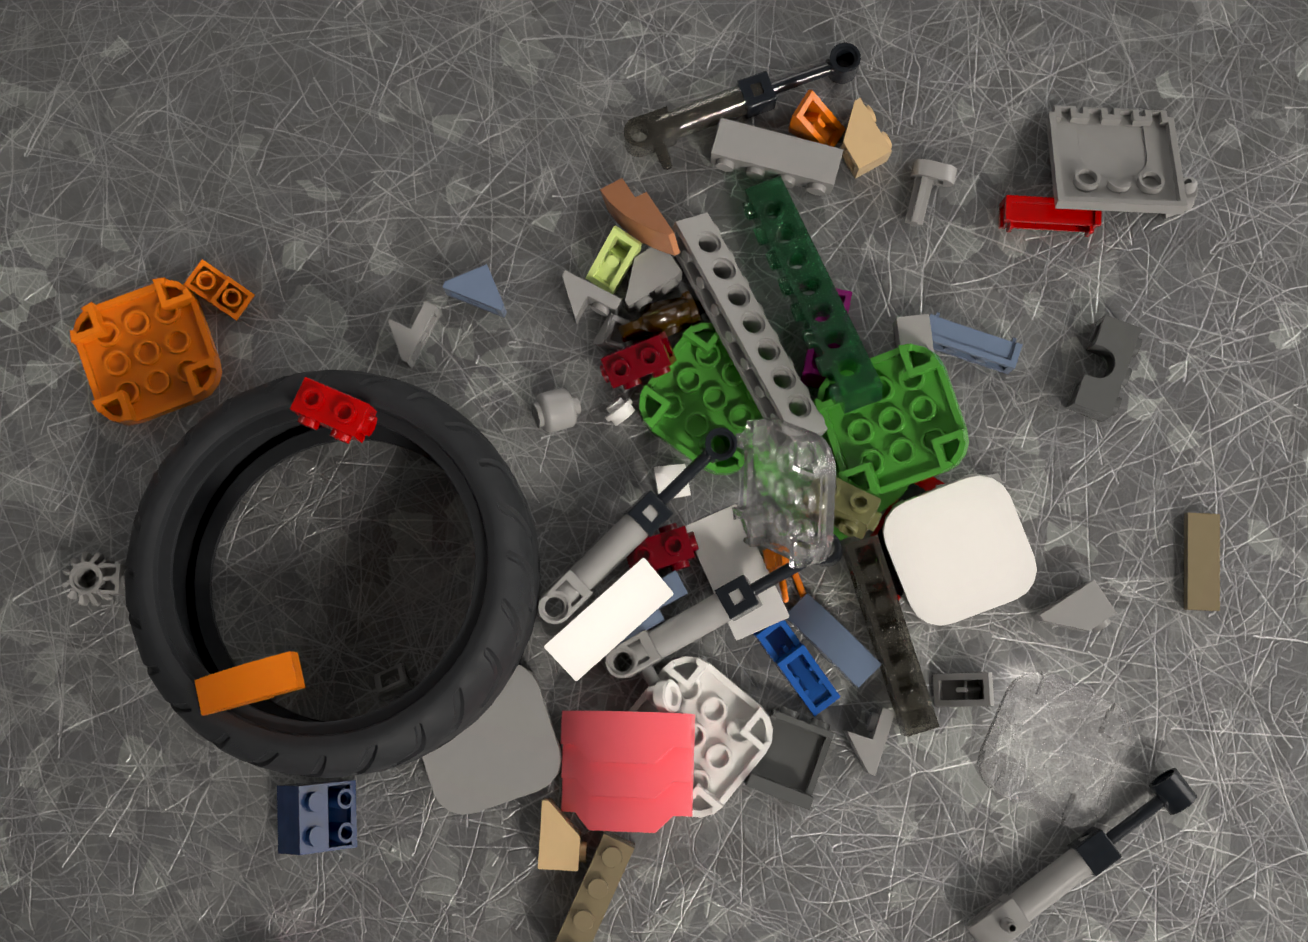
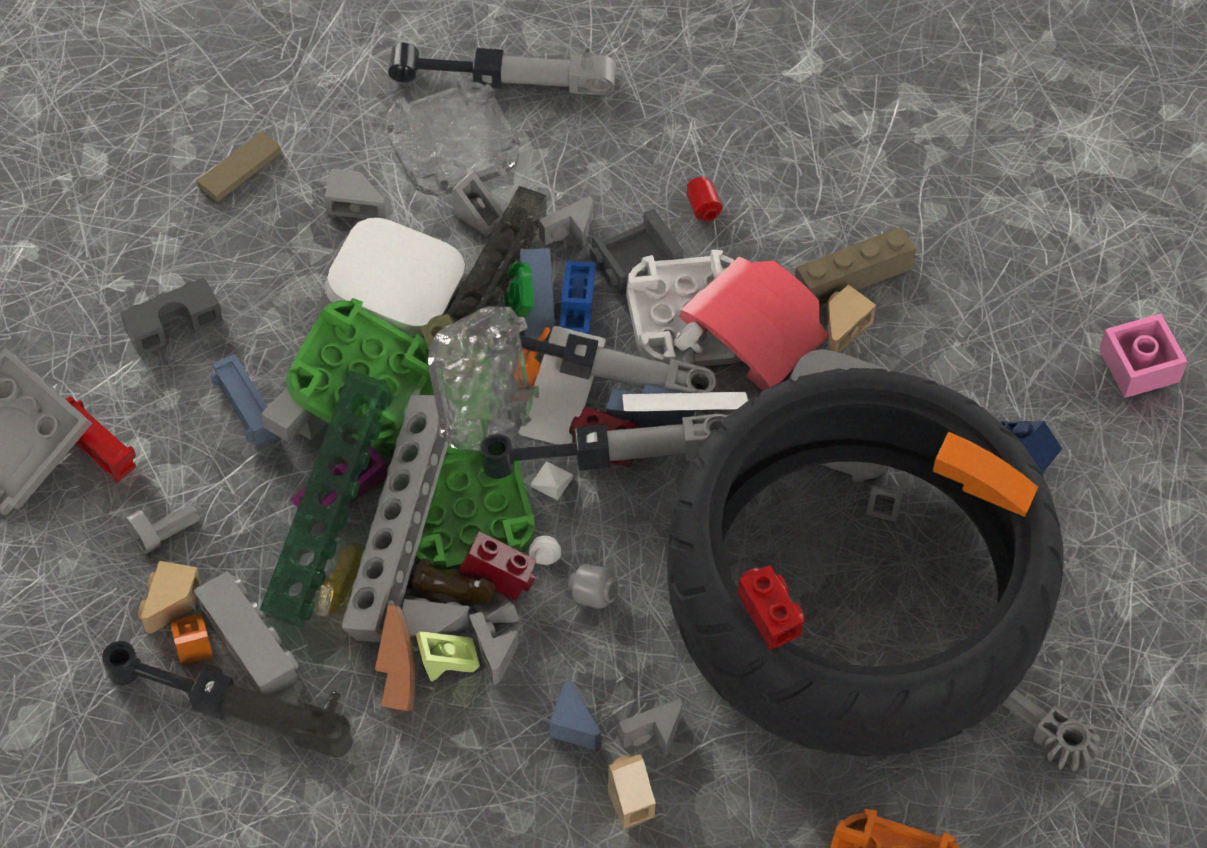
camera: 140 degrees left, 25 degrees down
none -> clear yellow tile [317,543,366,617]
none -> green tile [503,262,534,333]
none -> tan slope [608,754,656,829]
none -> red brick [686,177,723,221]

